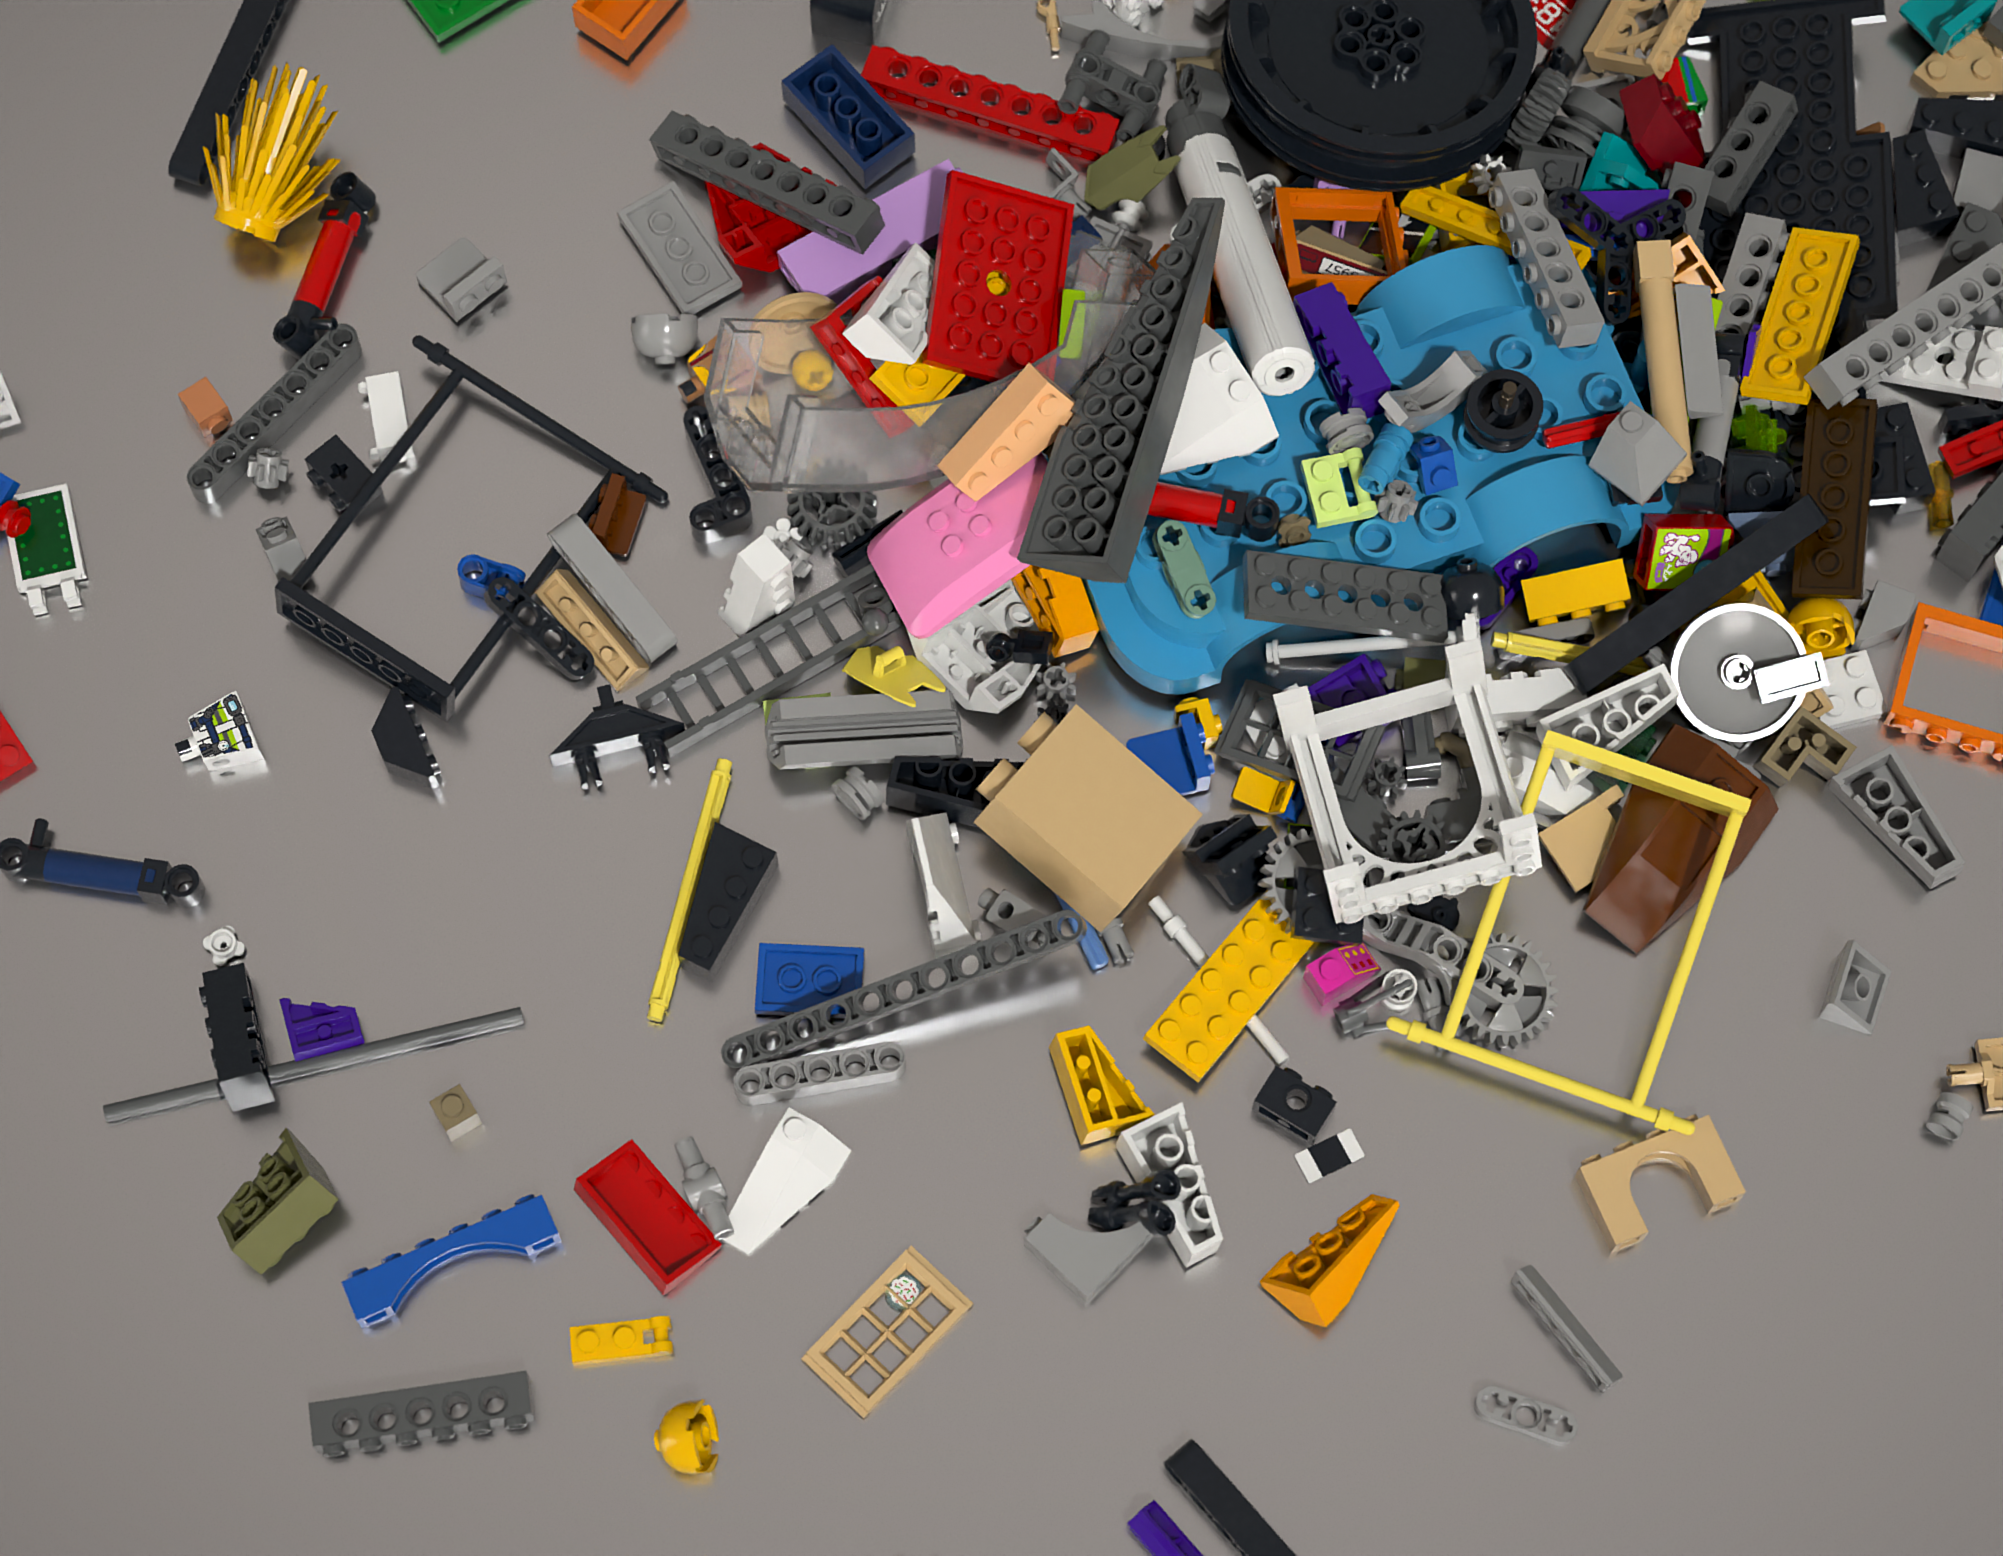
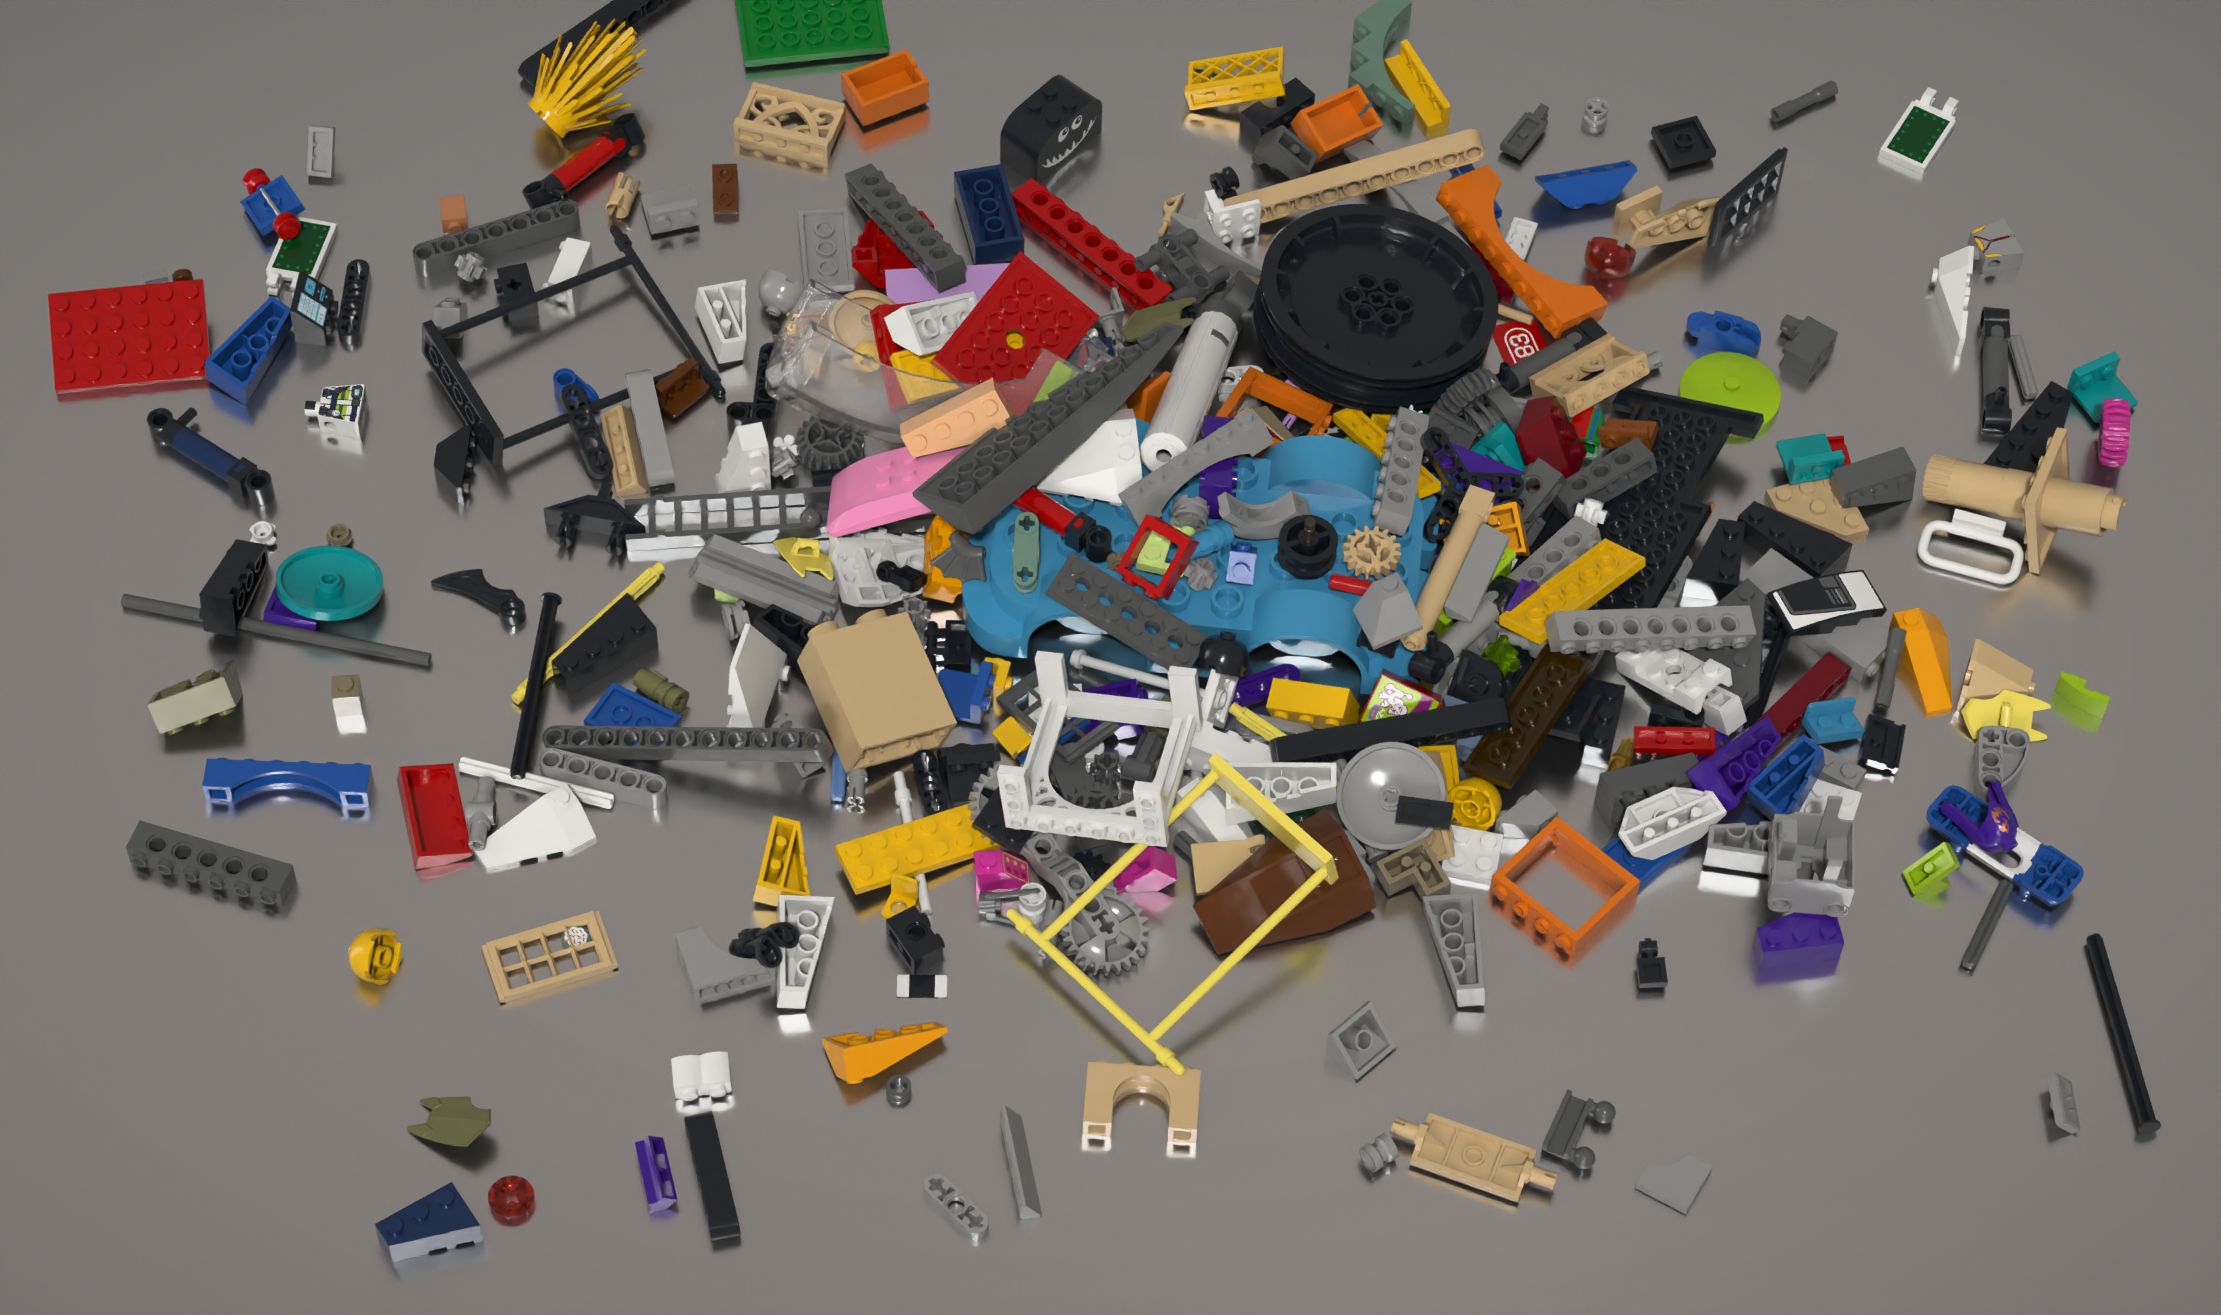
camera: 25 degrees right, 15 degrees down
yellow plate [569,1316,673,1365] -> none
none -> blue wedge [205,296,292,406]
none -> teal dish [276,545,383,621]
none -> black slope [290,272,338,346]
none -> dark tan plate [326,523,352,547]
none -> black beam [337,259,371,344]
none -> black piece [431,569,526,626]
none -> white axle [458,756,615,809]
none -> black axle [510,592,562,780]
none -> tan arm [605,172,641,219]
none -> olive axle [633,668,689,713]
none -> white brick [671,1051,732,1101]
none -> white wedge [695,279,746,364]
none -> reddish brown plate [712,164,739,215]
none -> tan fence [733,82,846,163]
none -> yellow bracket [882,872,918,919]
none -> dark grey bush [886,1075,911,1103]
none -> black beam [912,749,948,817]
none -> black plate [924,620,972,670]
none -> dark grey arm [930,531,986,583]
none -> dark pink slope [1114,846,1177,894]
none -> red window [1116,514,1199,600]
none -> light grey arch [1118,408,1274,527]
none -> tan gear [1343,526,1401,580]
none -> white gear [1574,498,1607,527]
none -> dark orange bracket [1597,418,1658,451]

